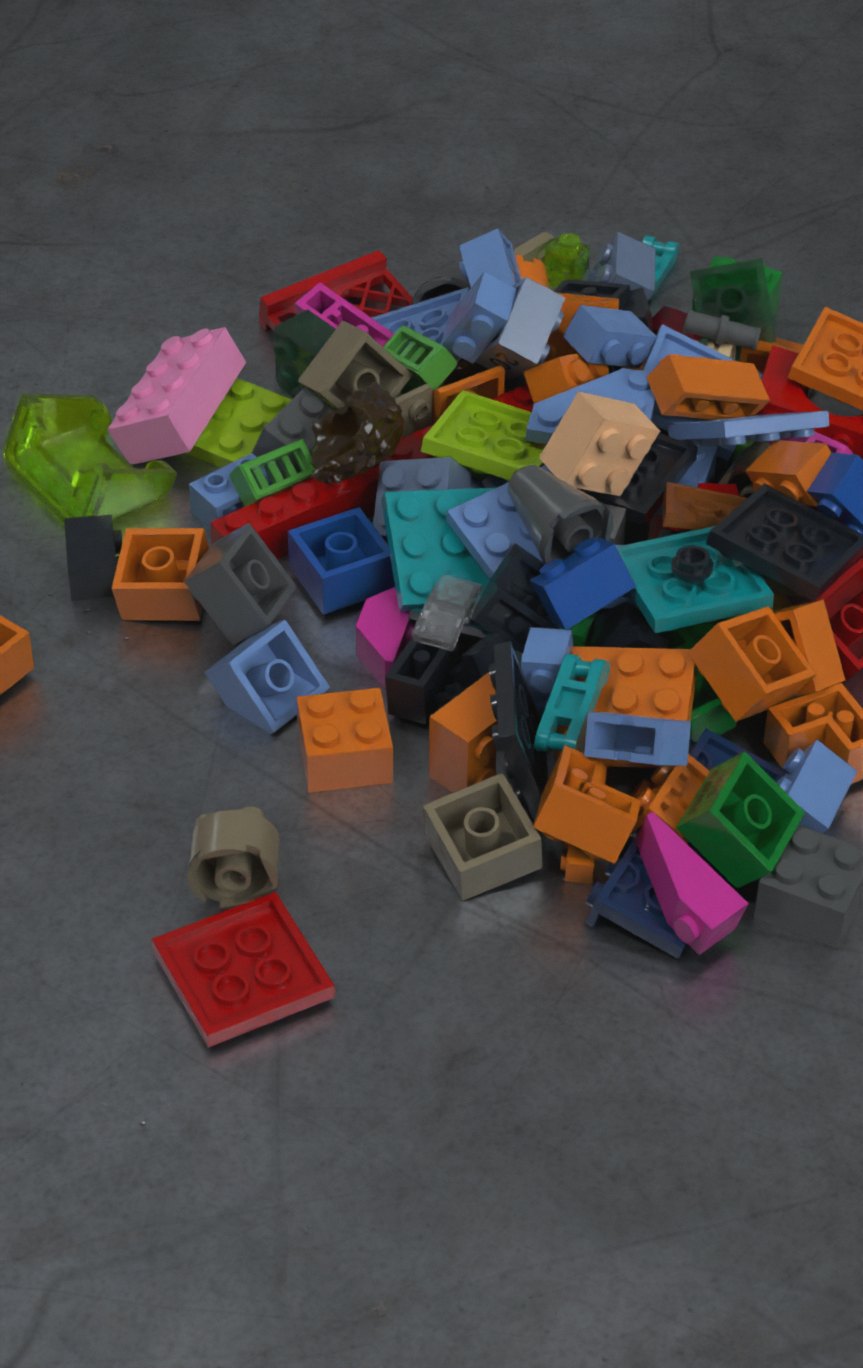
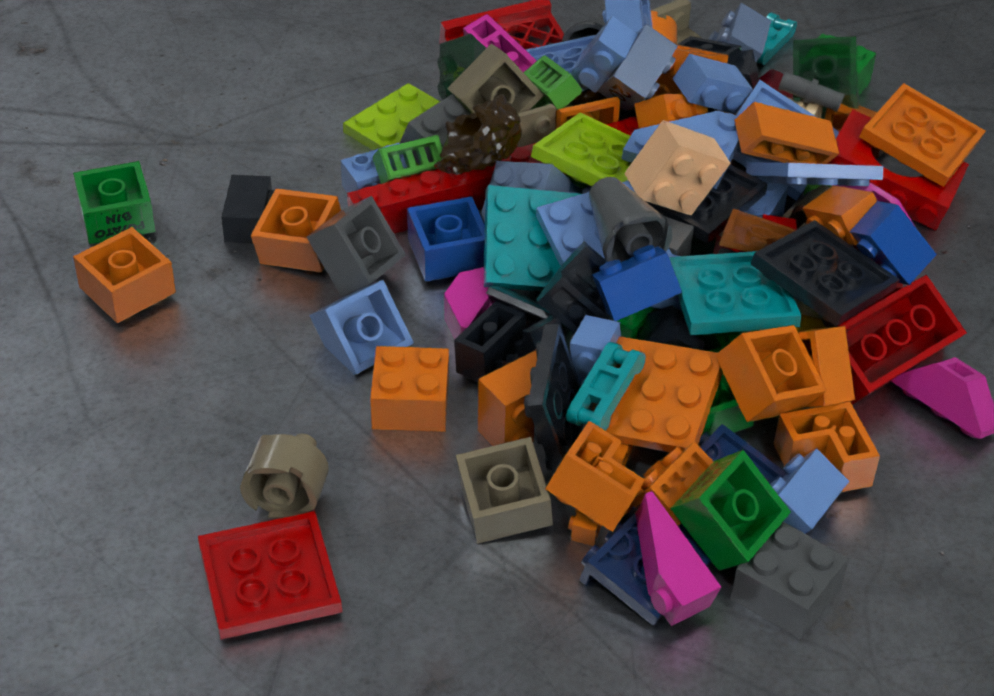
camera: 10 degrees right, 0 degrees up
clear neon green windscreen [3,394,177,525] -> none
bright pink brick [107,327,246,465] -> none
clear slope [412,574,483,652] -> none
clear neon green brick [544,233,590,288] -> none
medium blue brick [584,712,691,766] -> none
black plate [671,545,713,583] -> none

